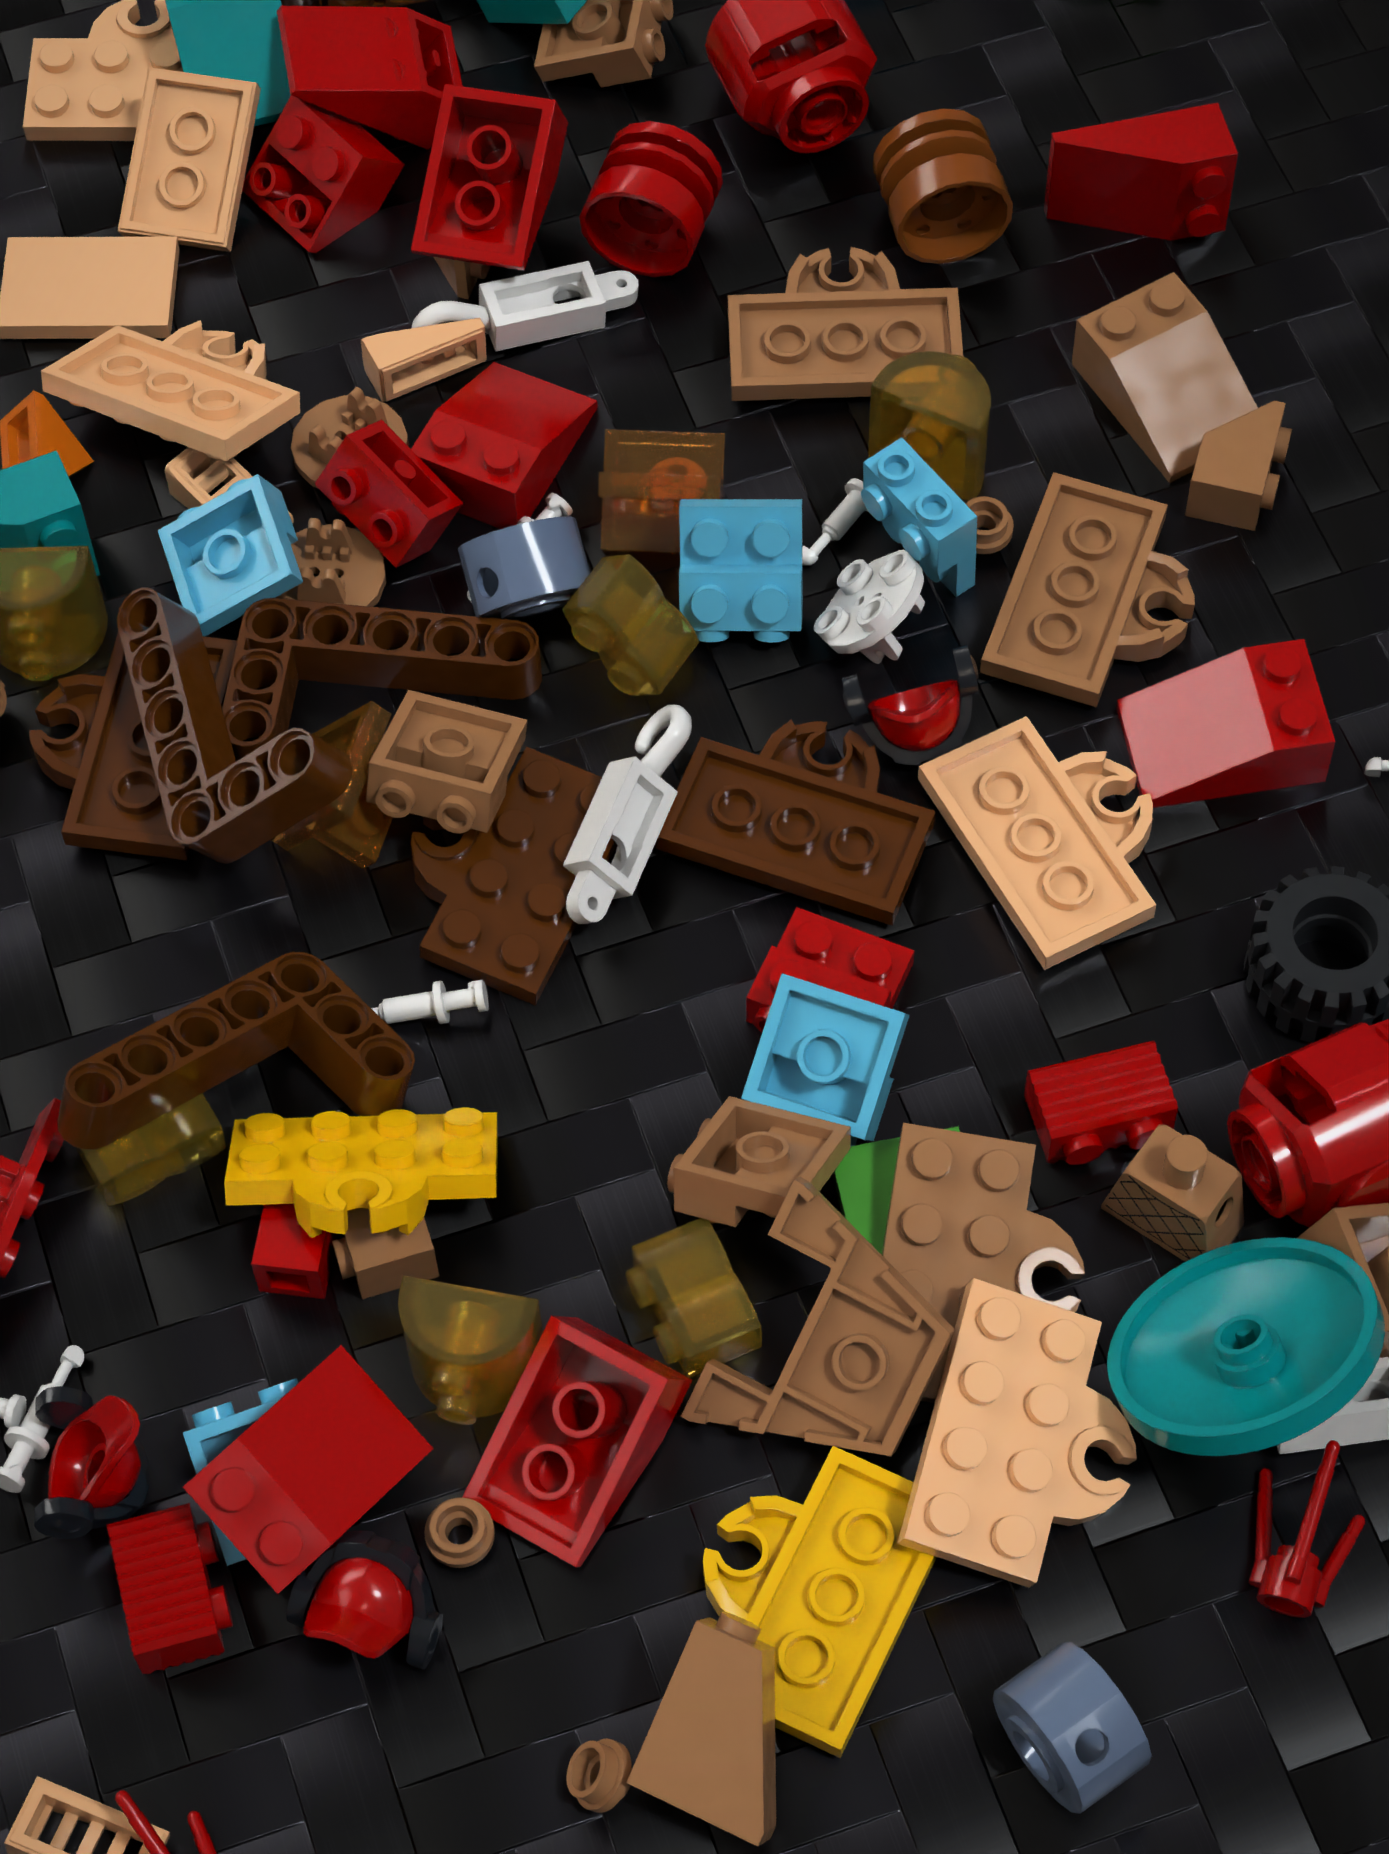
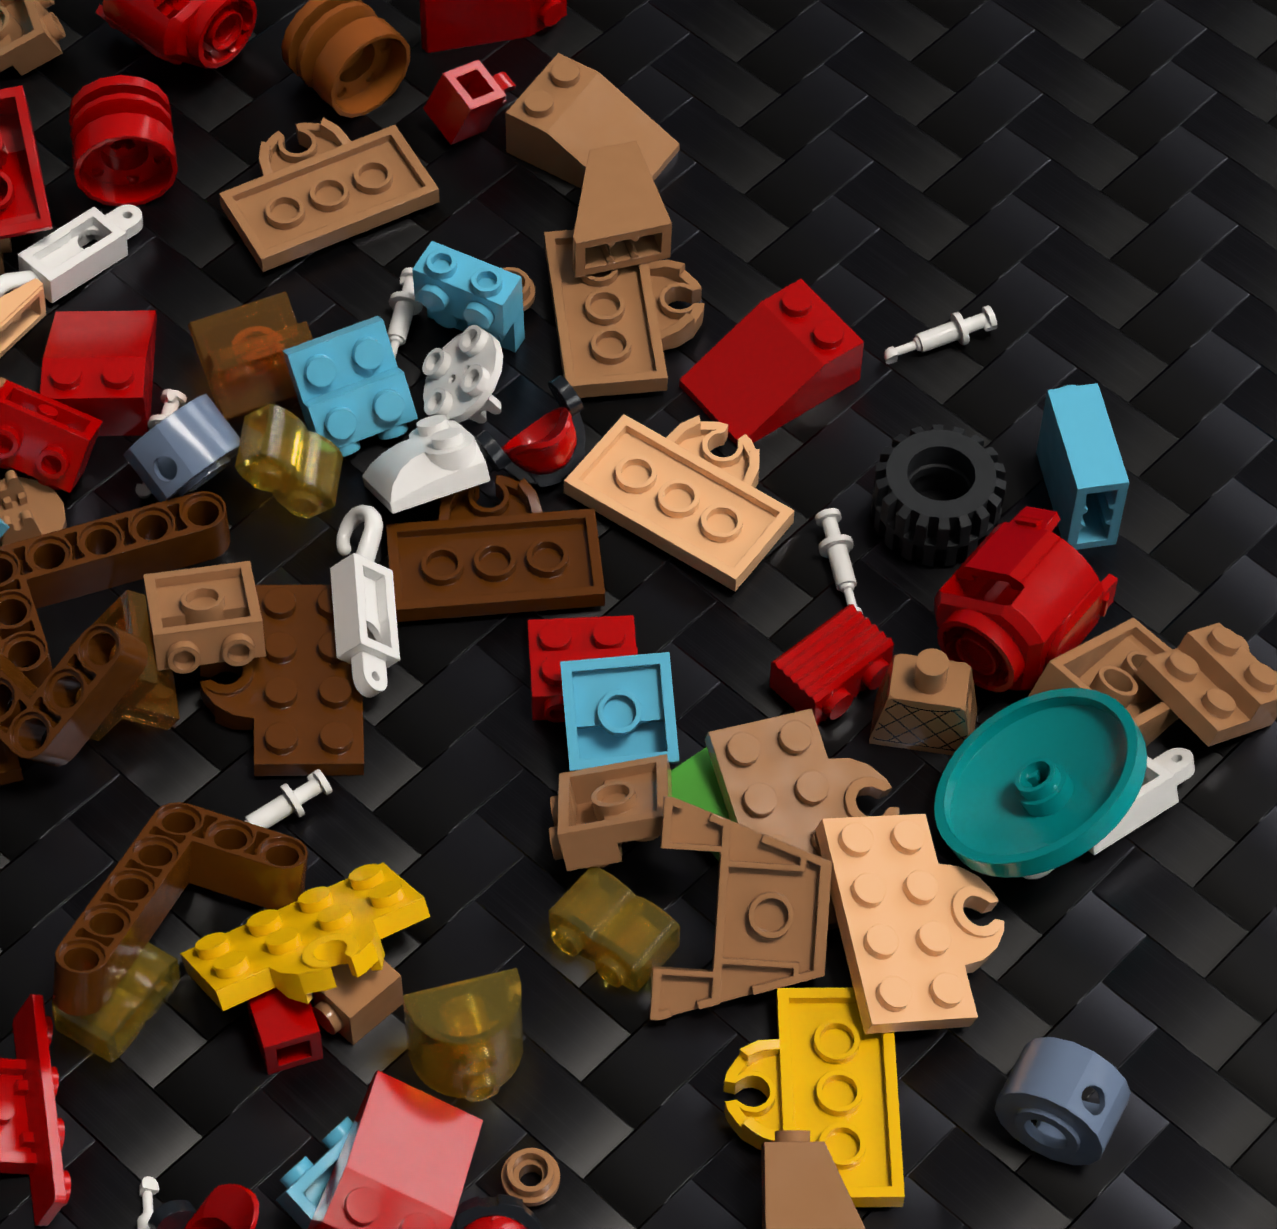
camera: 30 degrees left, 5 degrees down
red slope [462,1316,693,1567] -> none
clear yellow brick [868,351,991,501] -> none
medium nougat slope [1185,400,1292,531] -> none
red plant [1249,1440,1365,1618] -> none
none -> white slope [362,415,491,514]
none -> red brick [423,59,516,145]
none -> medium nougat slope [572,141,672,278]
none -> white piece [815,508,863,614]

